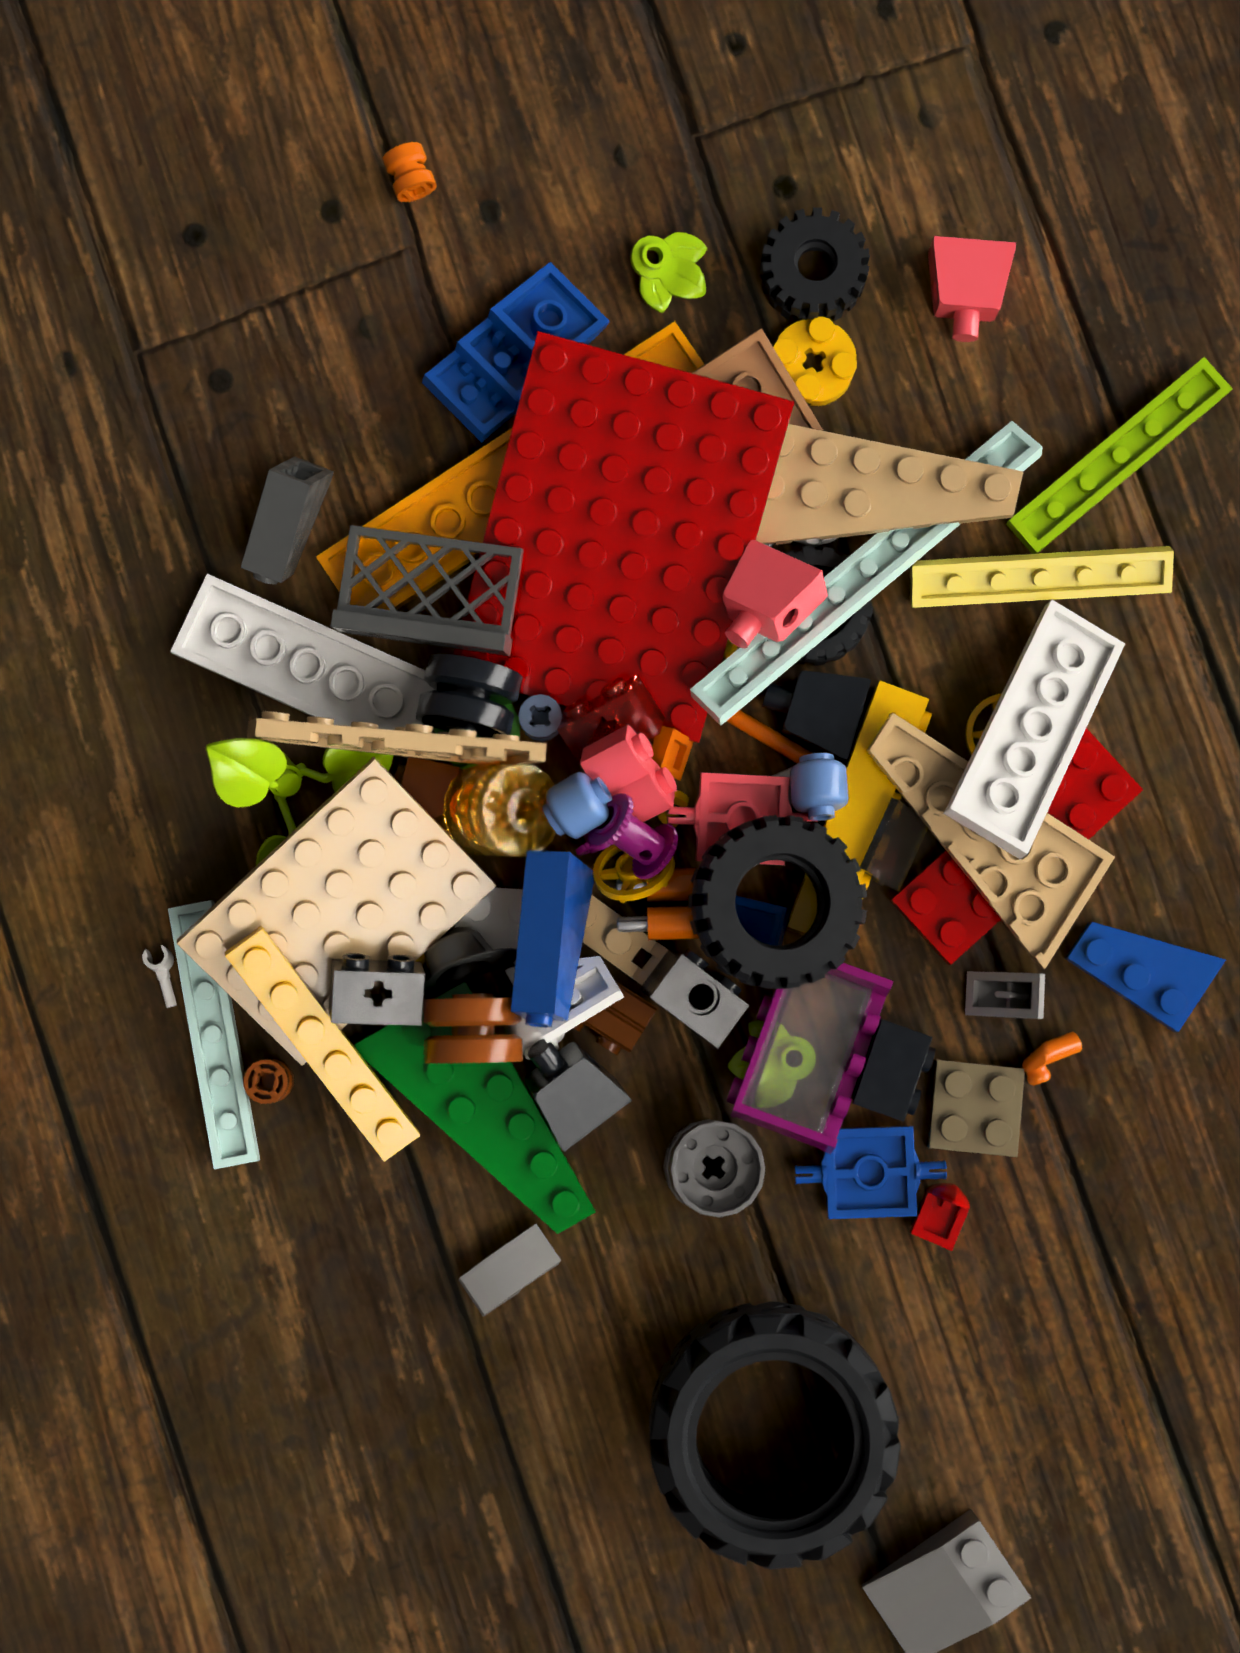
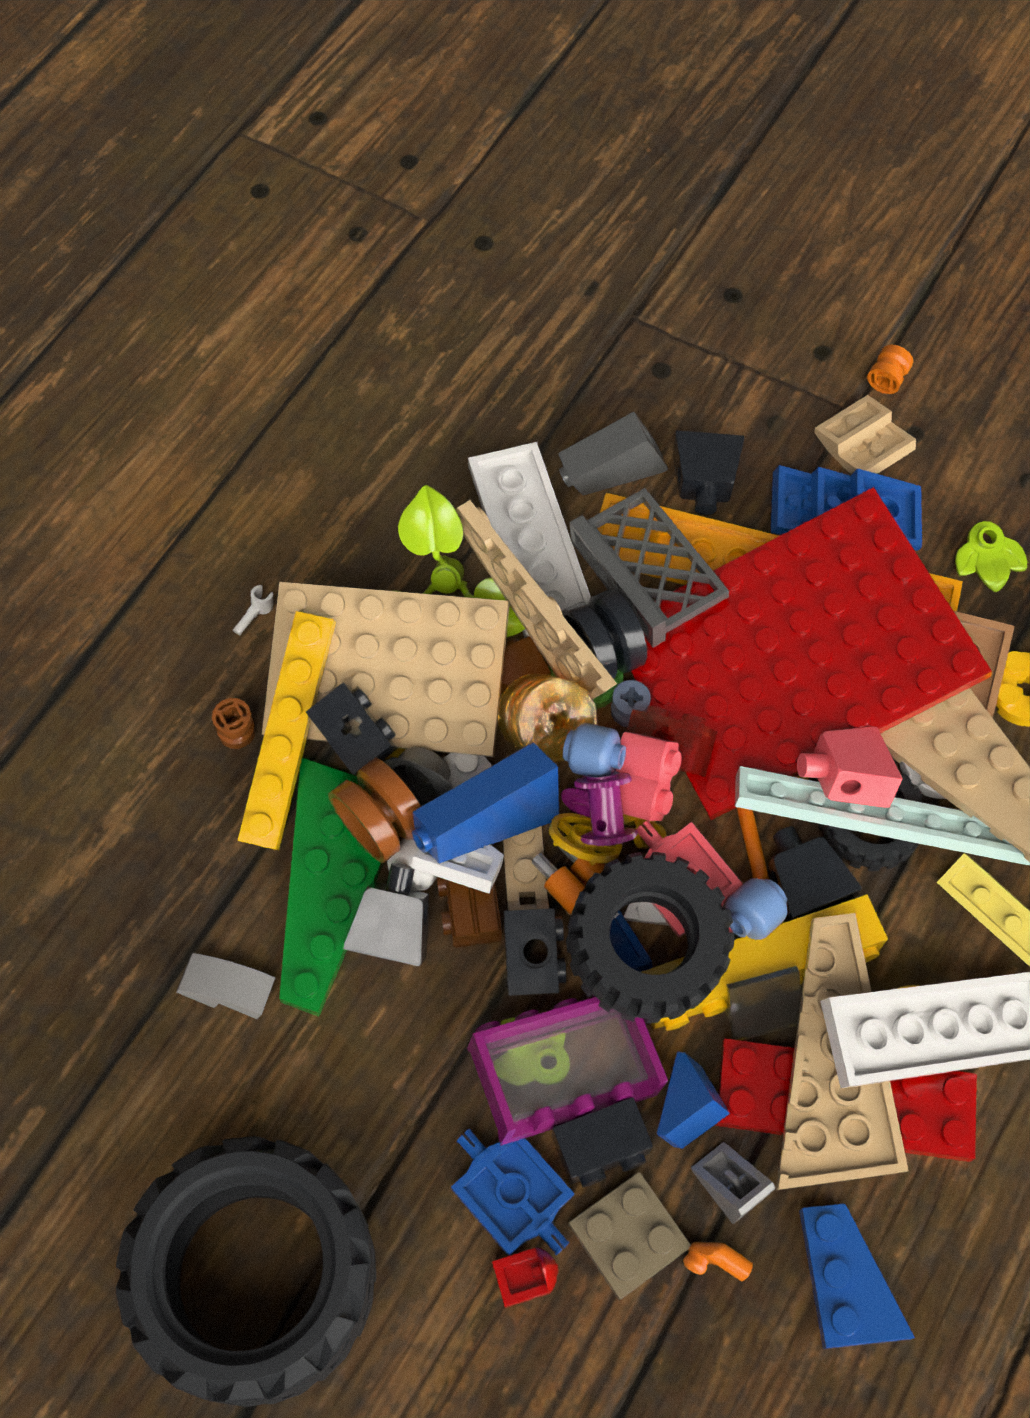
camera: 45 degrees right, 20 degrees down
light aqua plate [168,900,260,1169] -> none
orange tile [644,725,694,781] -> none
flat silver wheel [663,1119,766,1217] -> none
none -> blue slope [657,1052,730,1149]
none -> black torso [673,431,744,515]
none -> tan slope [815,395,916,475]

